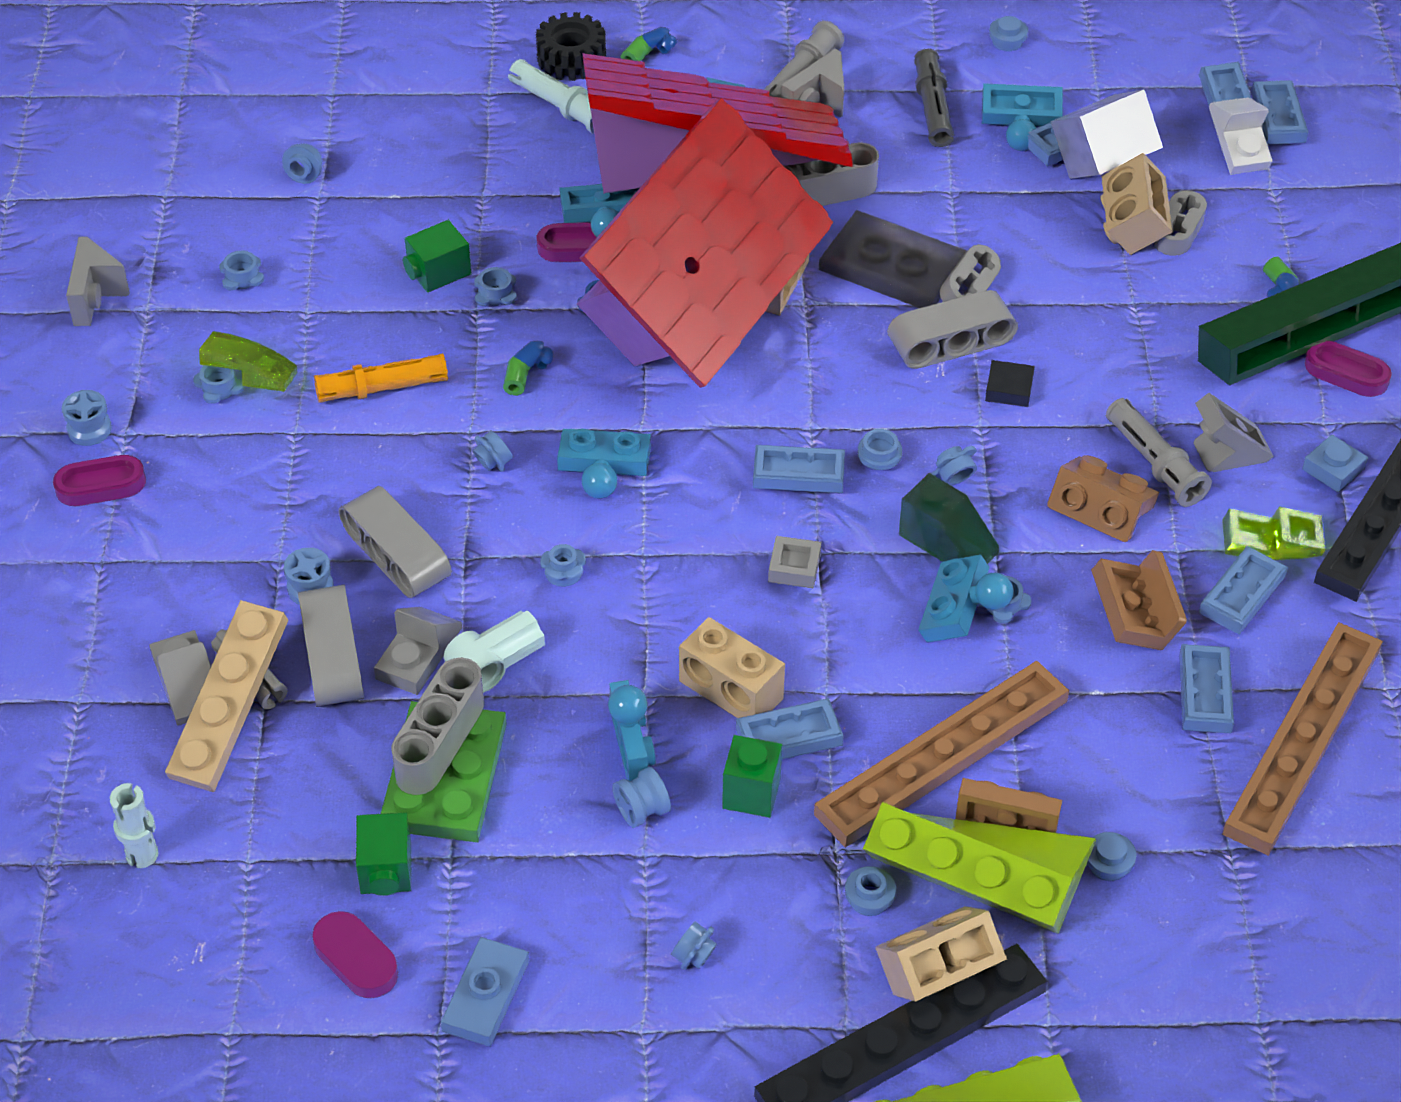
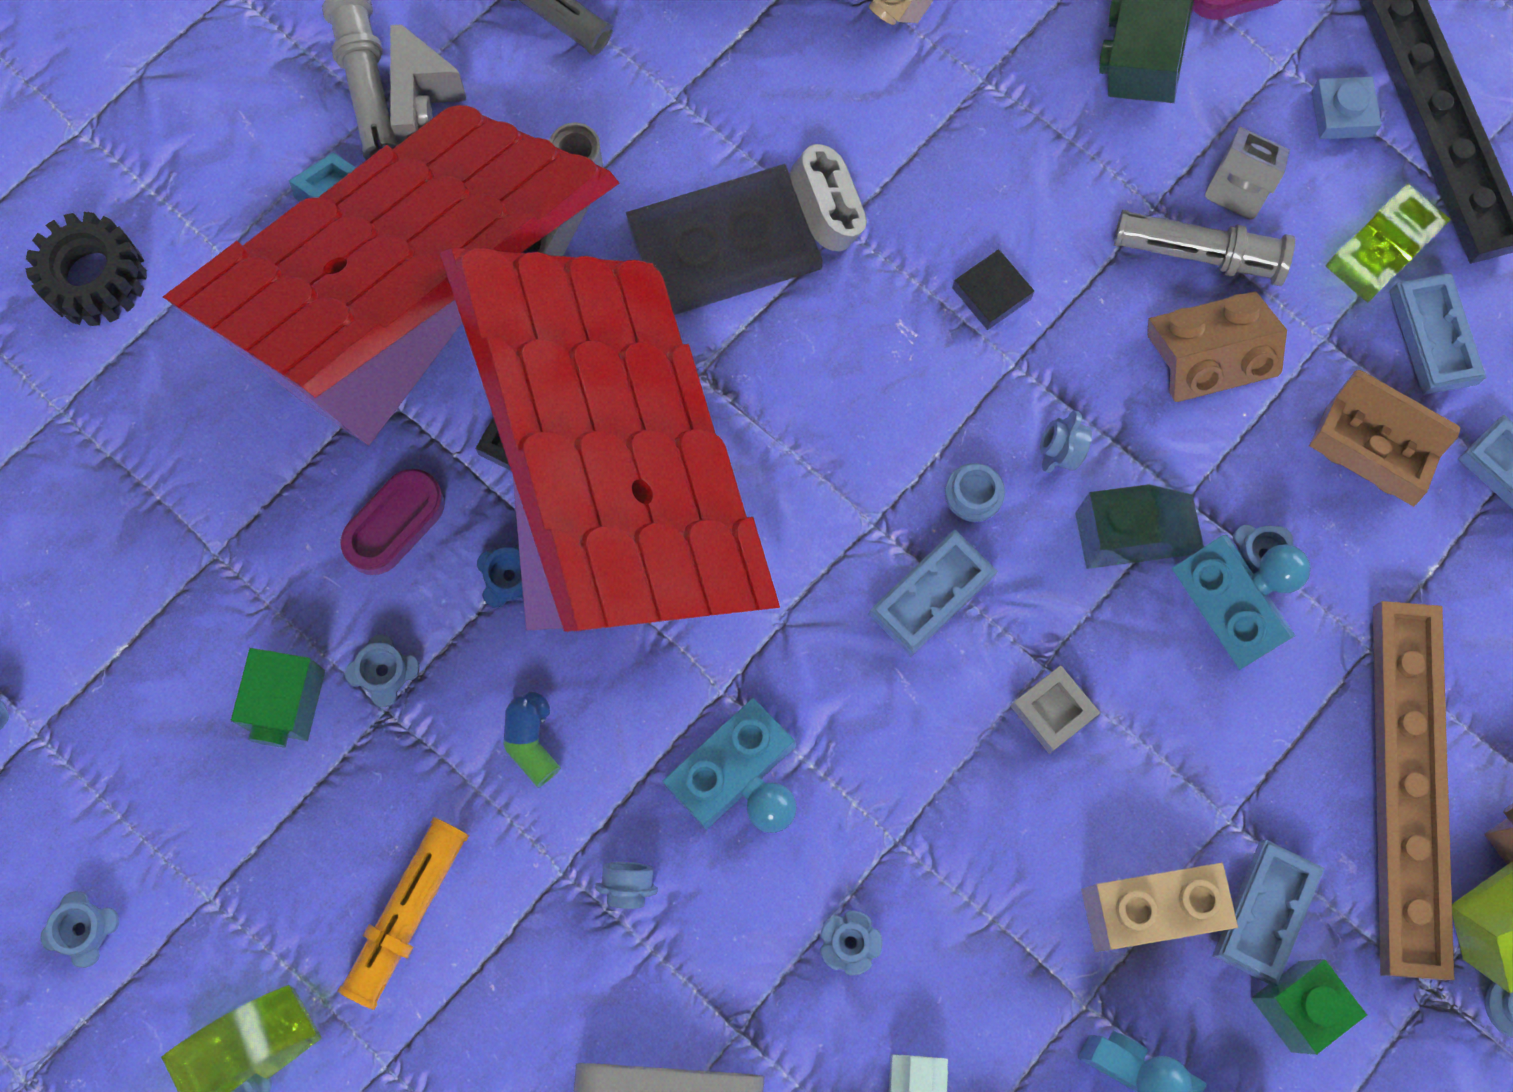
camera: 50 degrees left, 25 degrees up
light aqua pin [508,59,594,134] -> none
dark azure plate [559,184,640,237] -> none
arm [621,27,677,61] -> none
light grey beam [887,290,1018,369] -> none

